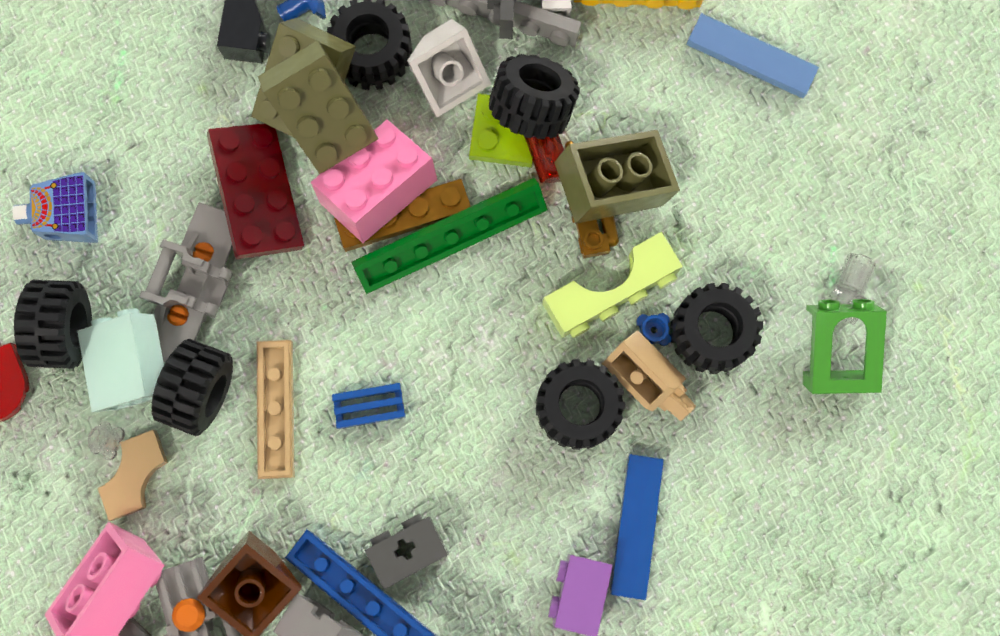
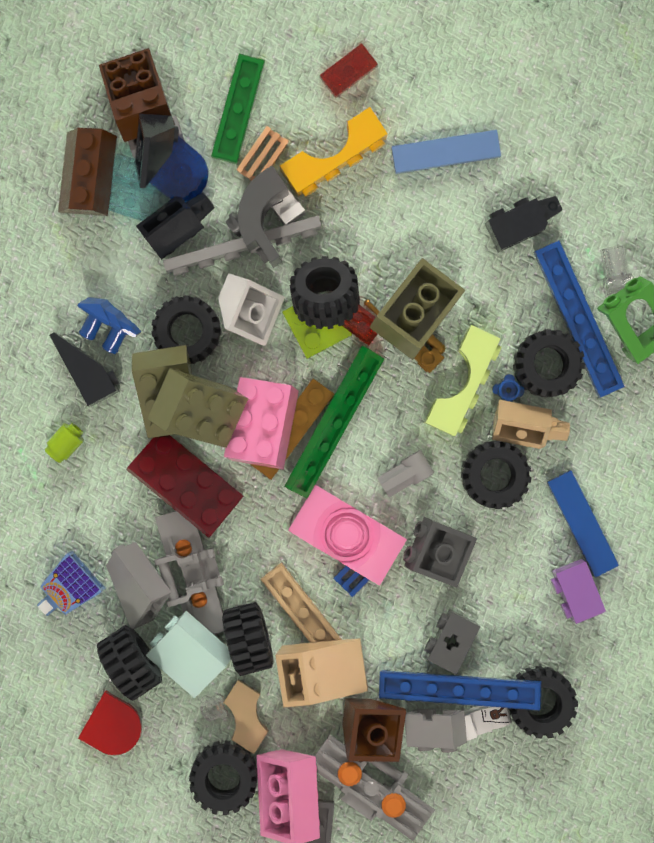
camera: 25 degrees left, 10 degrees up
none -> lime brick [44,423,84,463]
none -> light grey slope [106,542,172,629]
none -> black tyre [189,740,258,815]
none -> tan slope [275,638,368,707]
none -> bright pink slope [288,485,407,586]
none -> light grey piece [377,450,434,497]
none -> dark grey plate [403,517,477,588]
none -> black hinge [485,196,562,253]
none -> blue plate [534,240,625,398]

